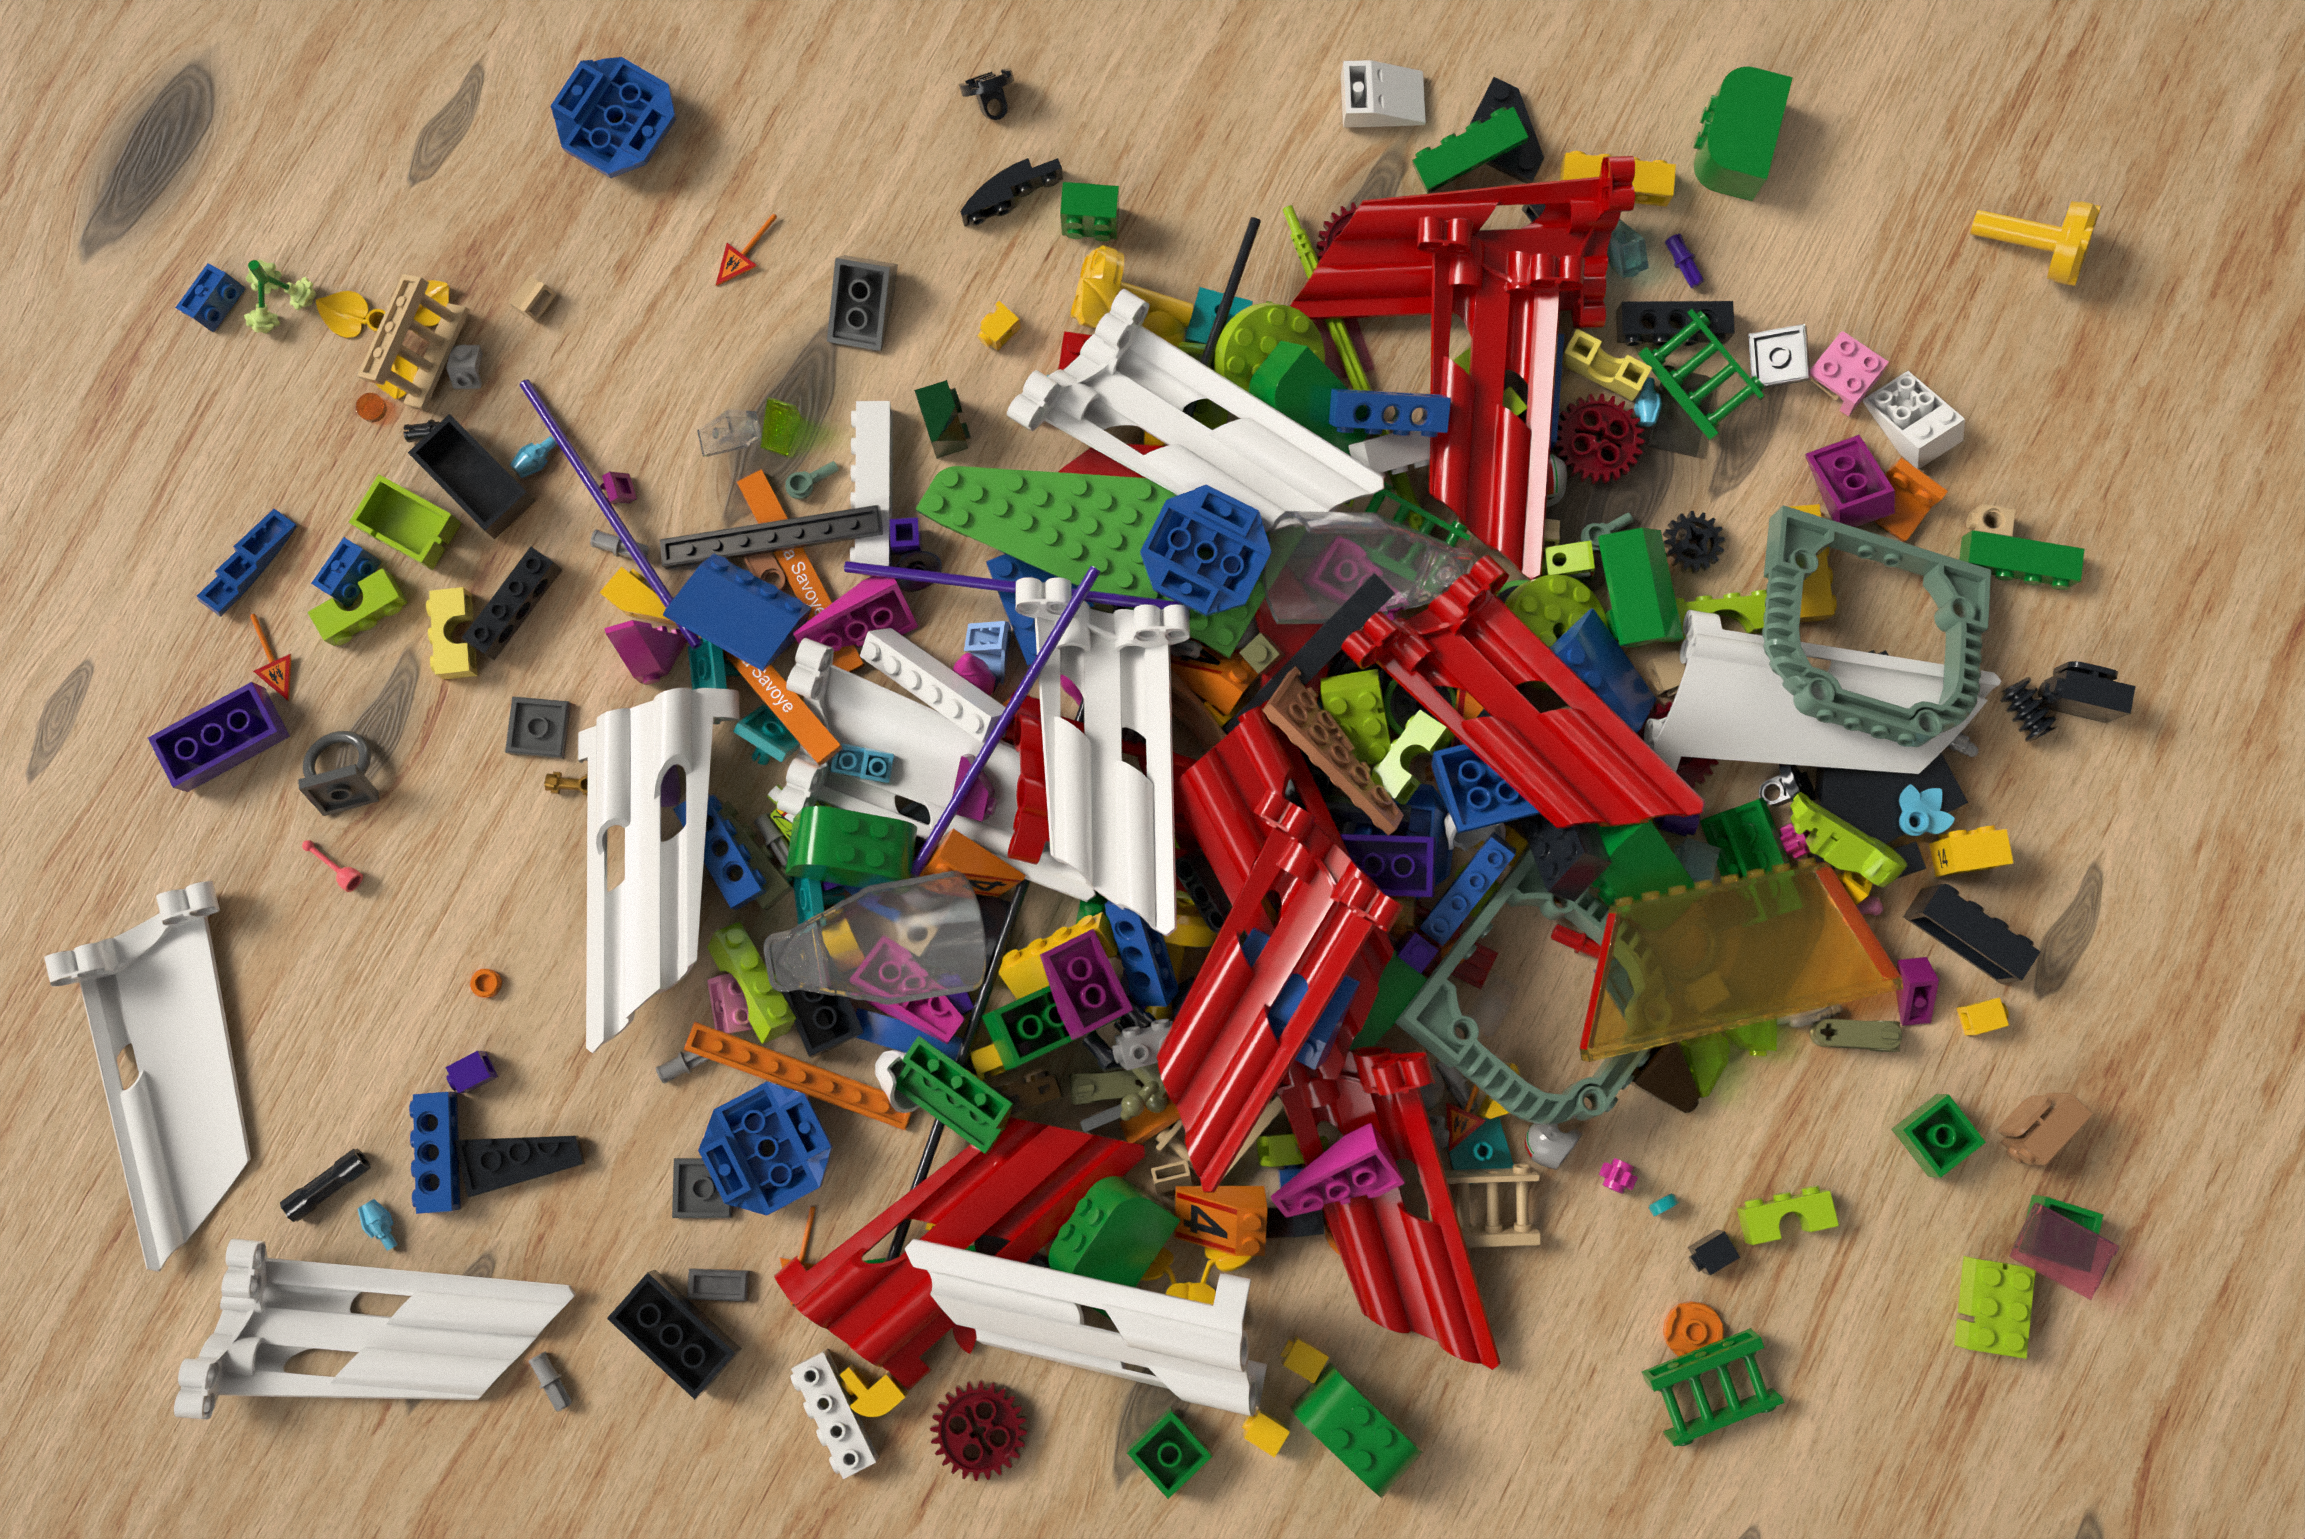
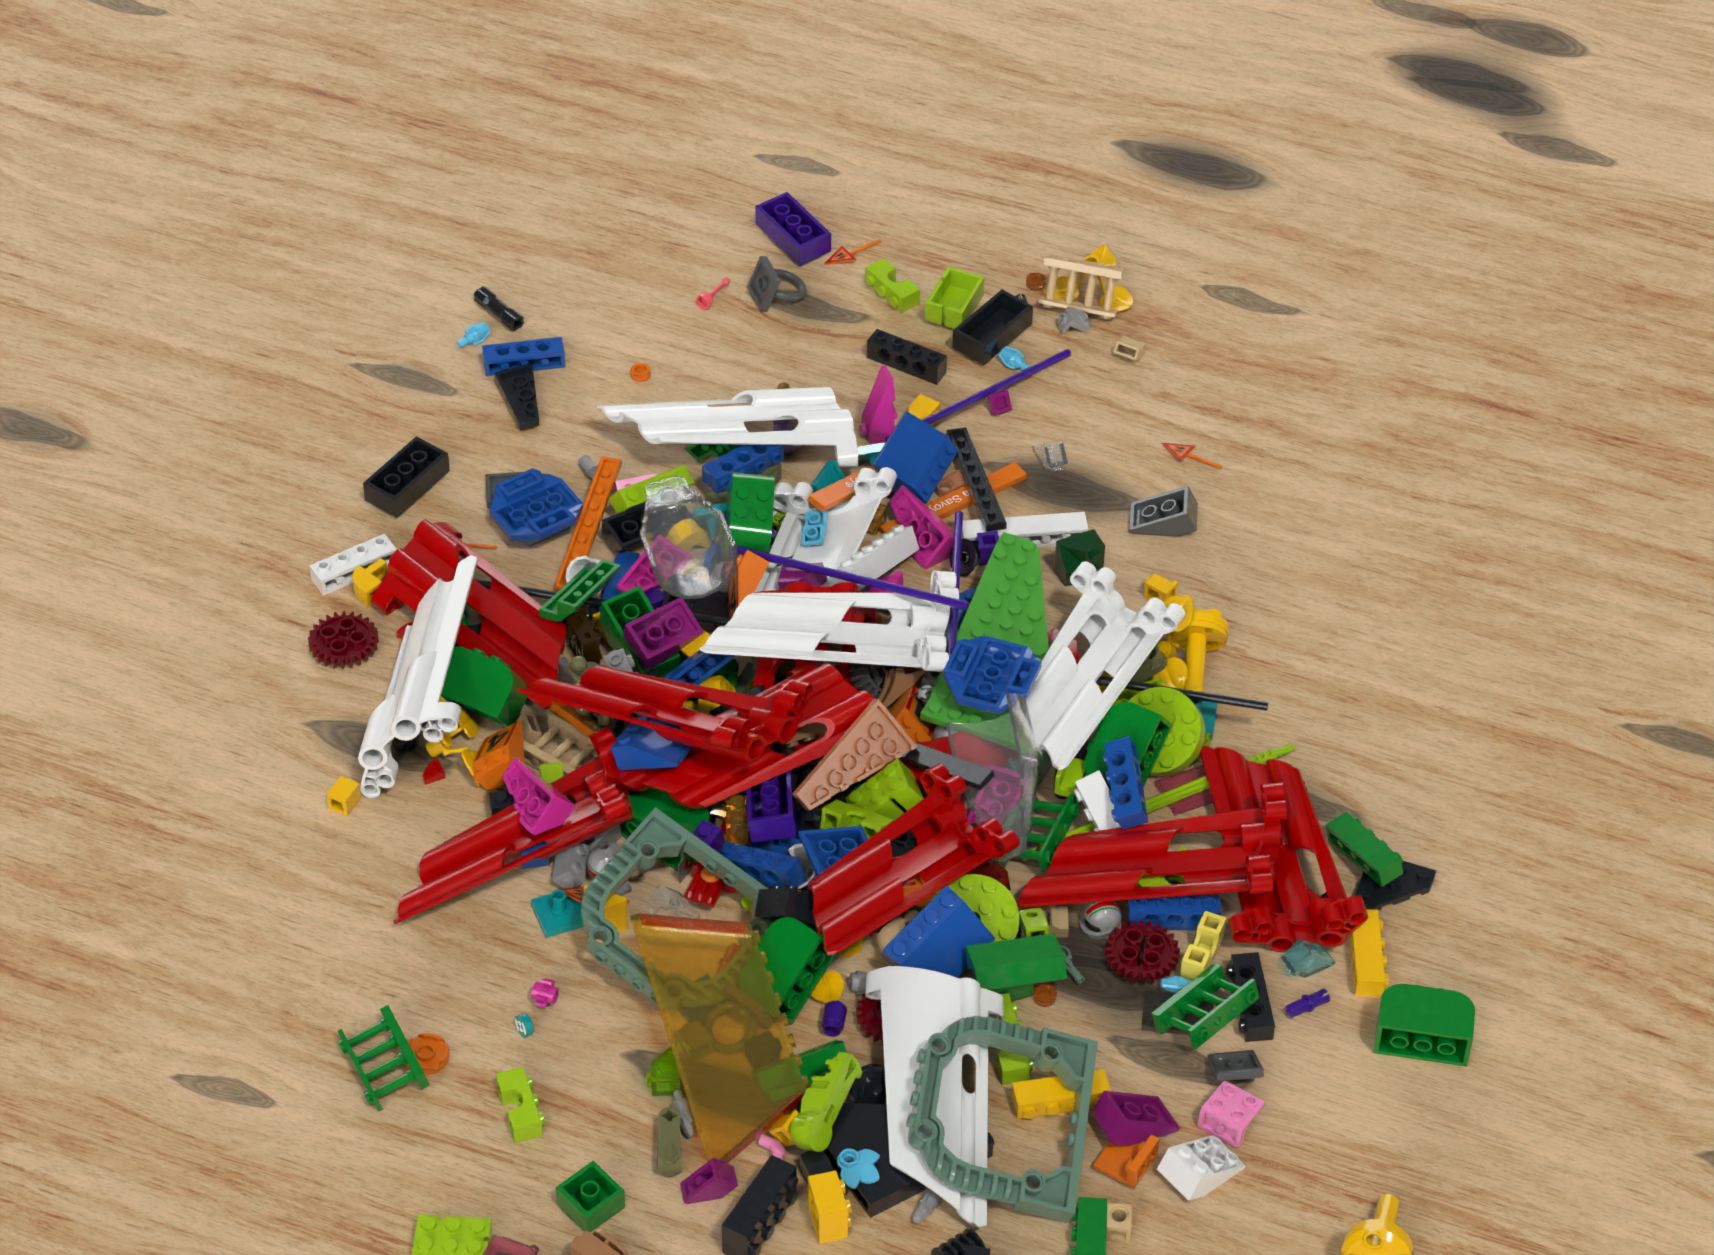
camera: 85 degrees right, 35 degrees down
white panel [44,881,251,1272] -> none
white panel [174,1239,576,1420] -> none
blue bracket [175,263,245,332] -> none
blue slope [197,509,297,617] -> none
yellowish green plant [244,259,316,333] -> none
blue bracket [311,537,381,607] -> none
light yellow arch [426,587,478,680] -> none
dark purple brick [446,1051,498,1093] -> none
dark grey tile [505,696,571,759] -> none
light grey axle [528,1351,572,1412] -> none
blue piece [551,57,677,178] -> none
light grey axle [590,529,649,559] -> none
flat silver tile [687,1268,750,1301] -> none
clear neon green slope [760,397,802,456] -> none
sand green plate [785,461,839,500] -> none
black tile [959,68,1014,120] -> none
black slope [960,158,1063,227] -> none
green brick [1060,182,1119,242] -> none
green brick [1127,1406,1212,1499] -> none
olive brick [1239,633,1286,675] -> none
yellow brick [1280,1336,1329,1383] -> none
green brick [1290,1362,1423,1498] -> none
white slope [1341,60,1426,128] -> none
tan fence [1417,1164,1540,1247] -> none
light grey helmet [1524,1123,1582,1170] -> none
dark brown slope [1630,1035,1701,1113] -> none
black gear [1662,511,1725,574] -> none
clear light blue slope [1673,838,1720,907] -> none
clear neon green slope [1680,1032,1730,1098] -> none
black brick [1688,1229,1740,1275] -> none
yellow brick [1956,997,2009,1036] -> none

